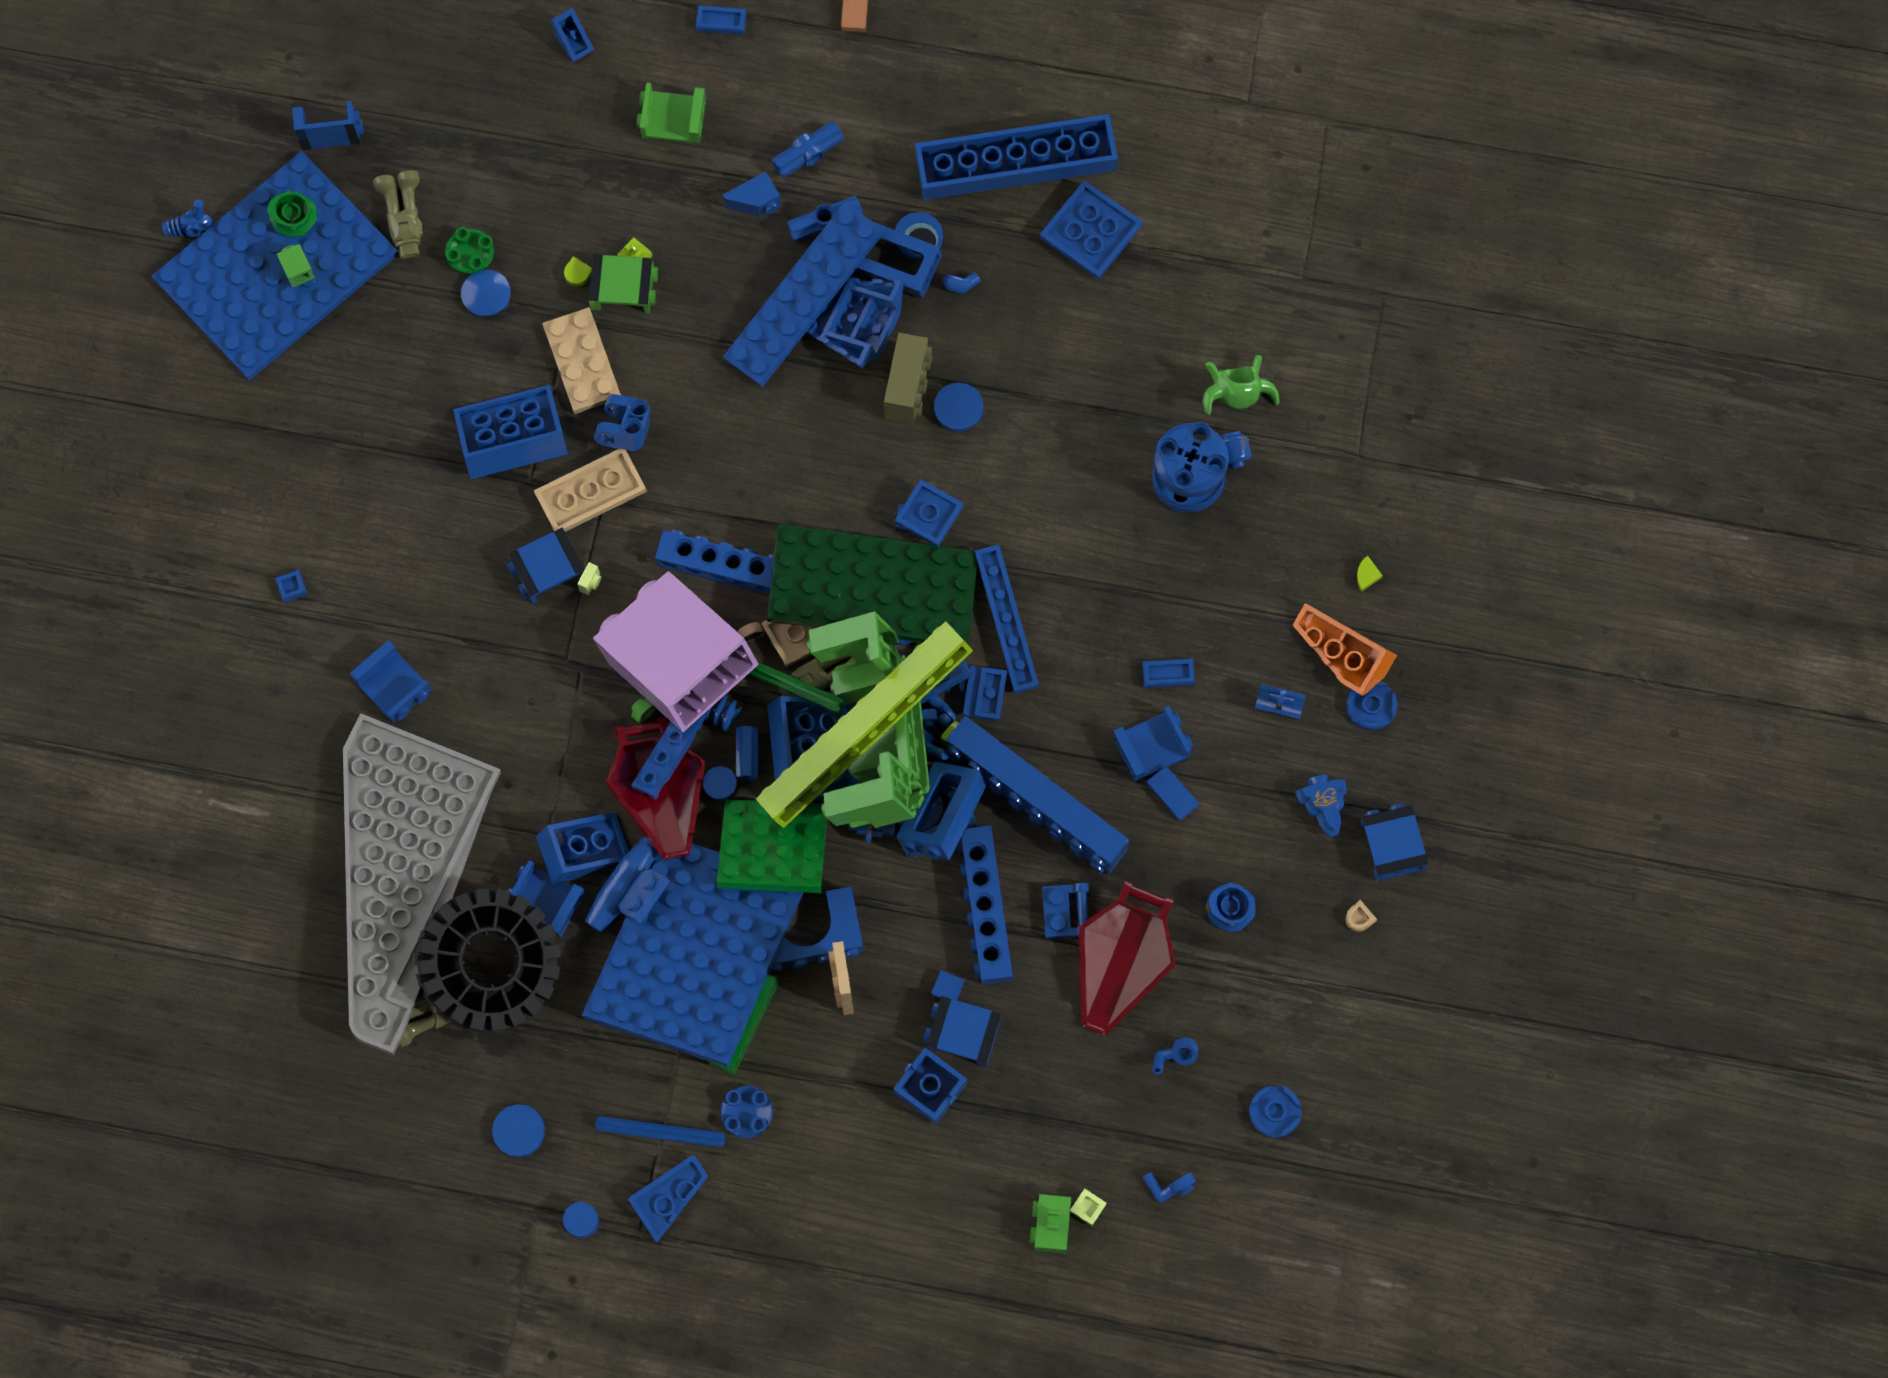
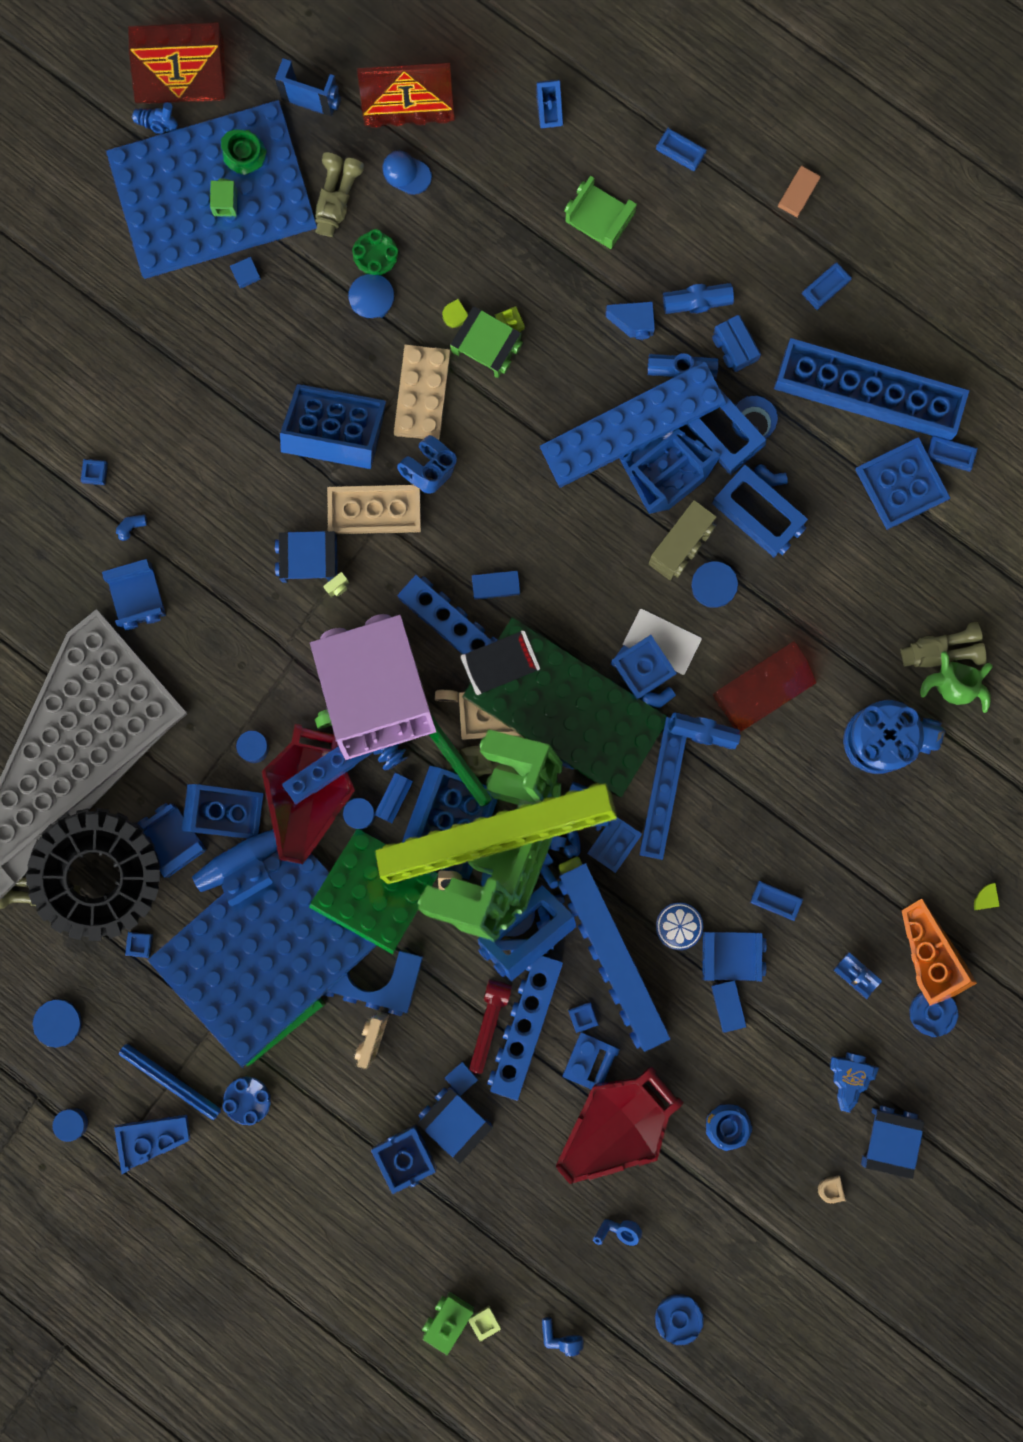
camera: 30 degrees right, 10 degrees up
none -> blue arm [116,514,147,541]
none -> blue tile [125,932,153,958]
none -> clear red slope [128,23,225,104]
none -> blue tile [230,257,261,289]
none -> blue piece [236,731,269,763]
none -> clear red slope [357,63,454,127]
none -> blue cap [382,151,431,194]
none -> black sticker [461,631,540,695]
none -> dark red axle [469,979,512,1074]
none -> blue tile [472,571,520,600]
none -> blue tile [568,1002,598,1033]
none -> white sticker [623,609,702,675]
none -> blue arm [640,687,676,708]
none -> dish [656,903,703,950]
none -> blue piece [668,713,741,749]
none -> blue brick [712,315,761,372]
none -> blue piece [712,465,808,558]
none -> clear red slope [713,641,816,733]
none -> blue tile [802,262,852,310]
none -> olive piece [900,622,986,668]
none -> blue tile [927,436,977,472]

